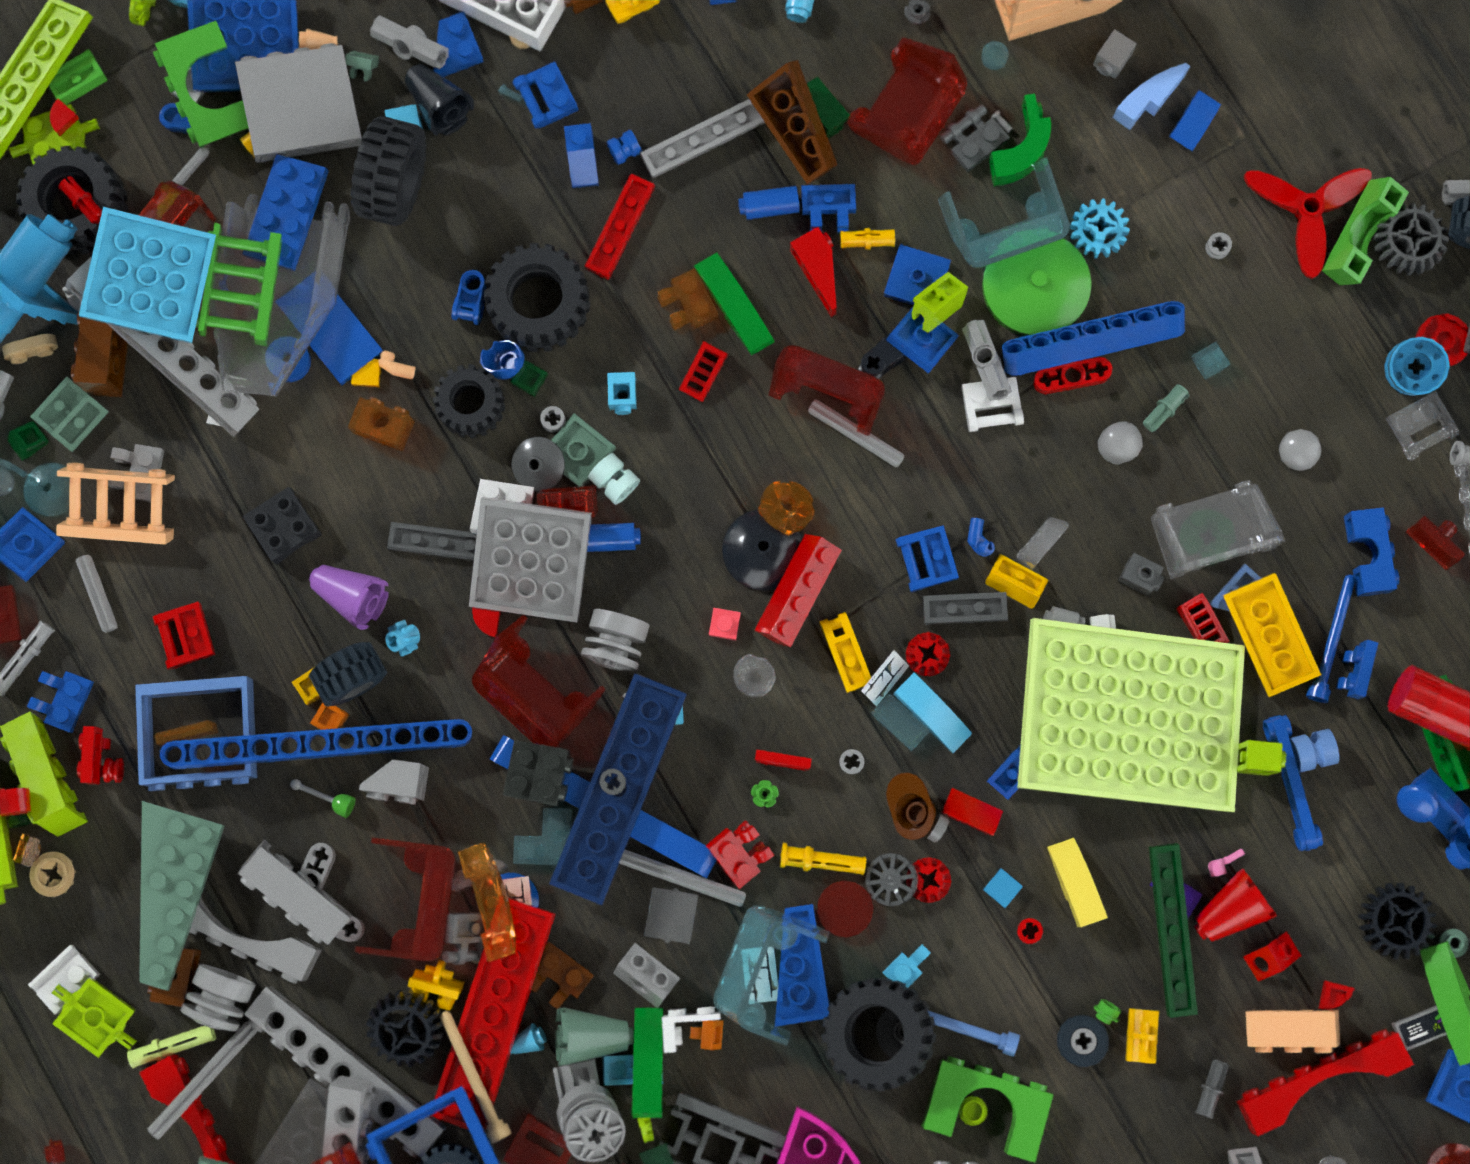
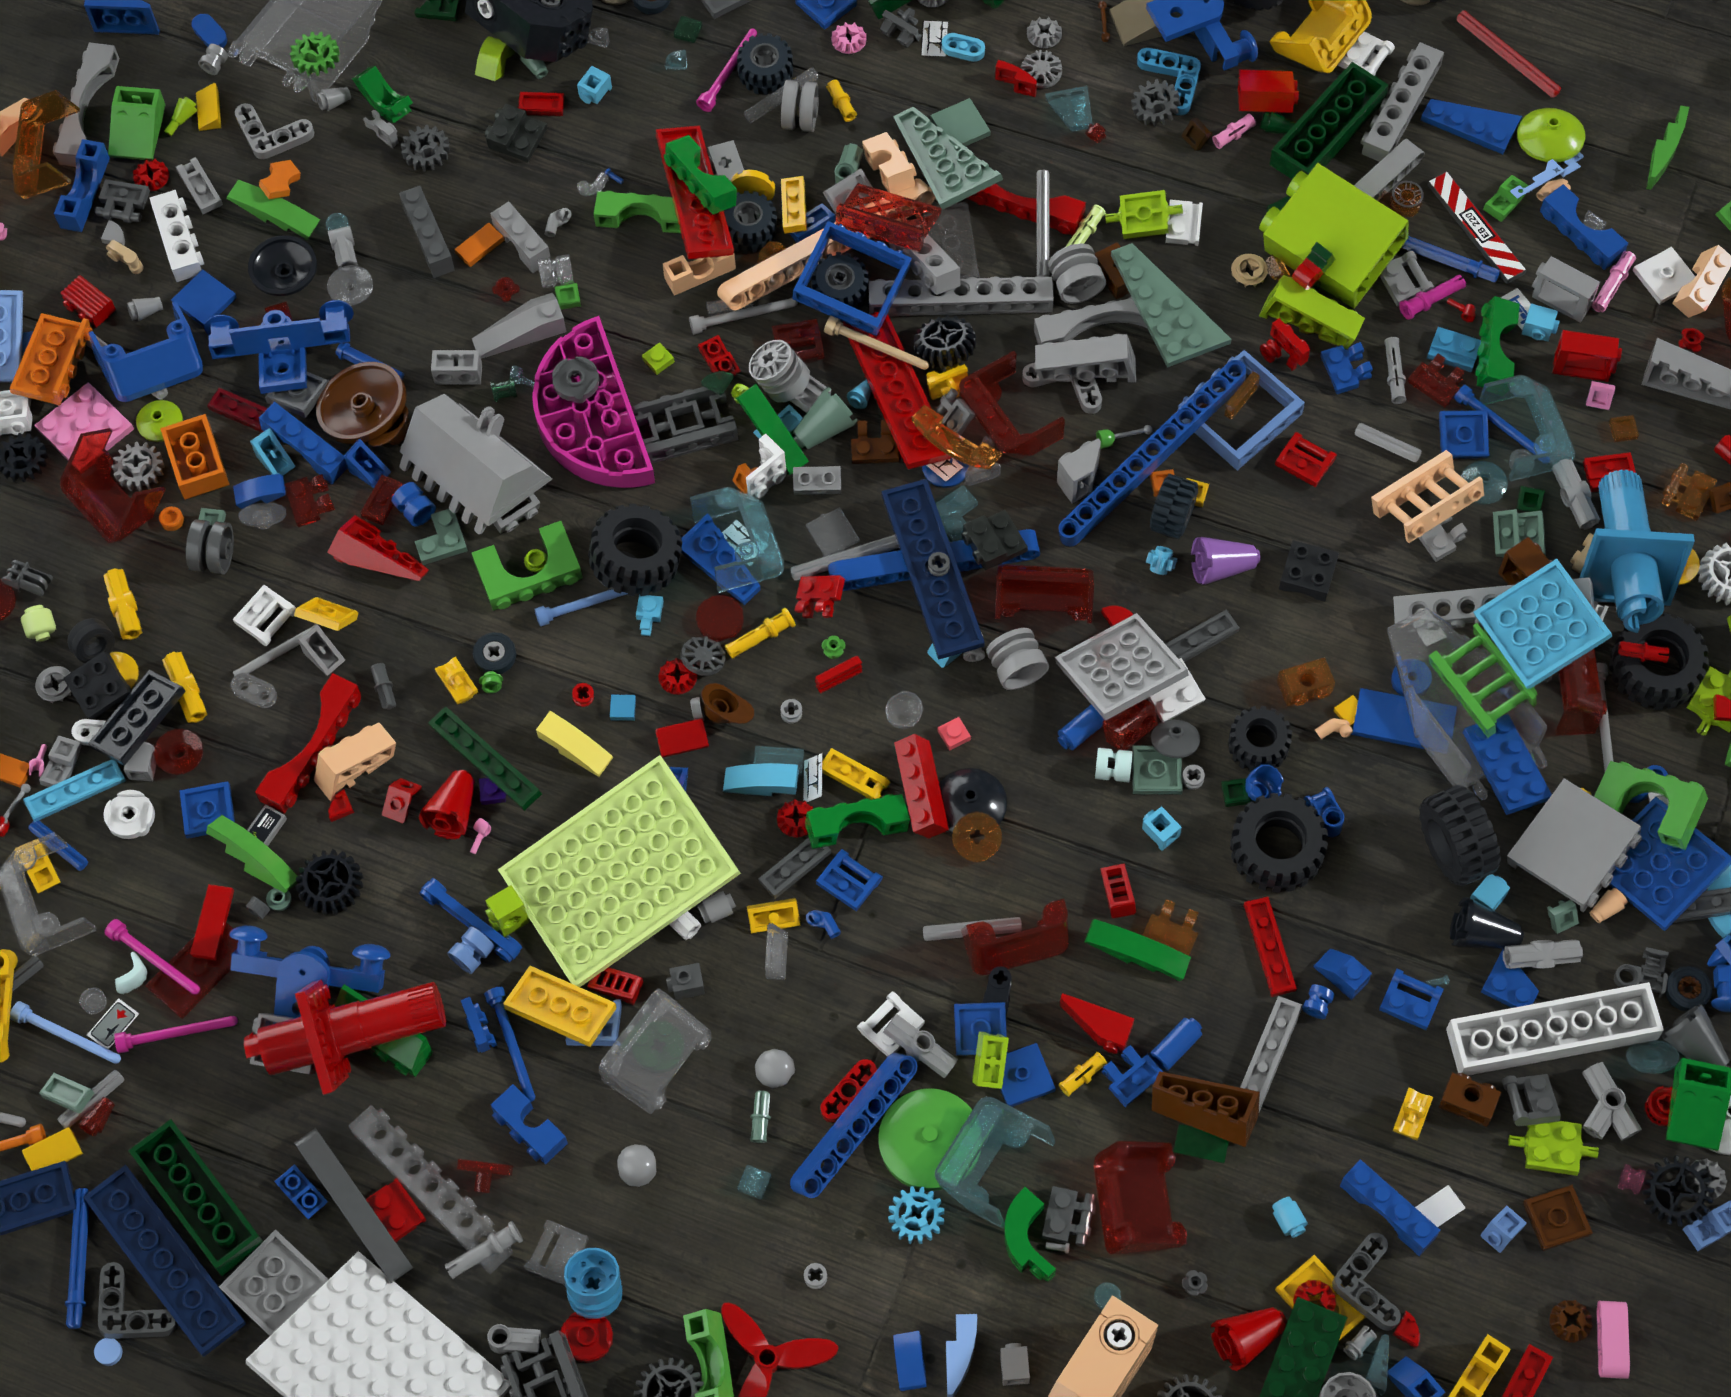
camera: 140 degrees right, 15 degrees down
none -> green arch [805,794,910,849]

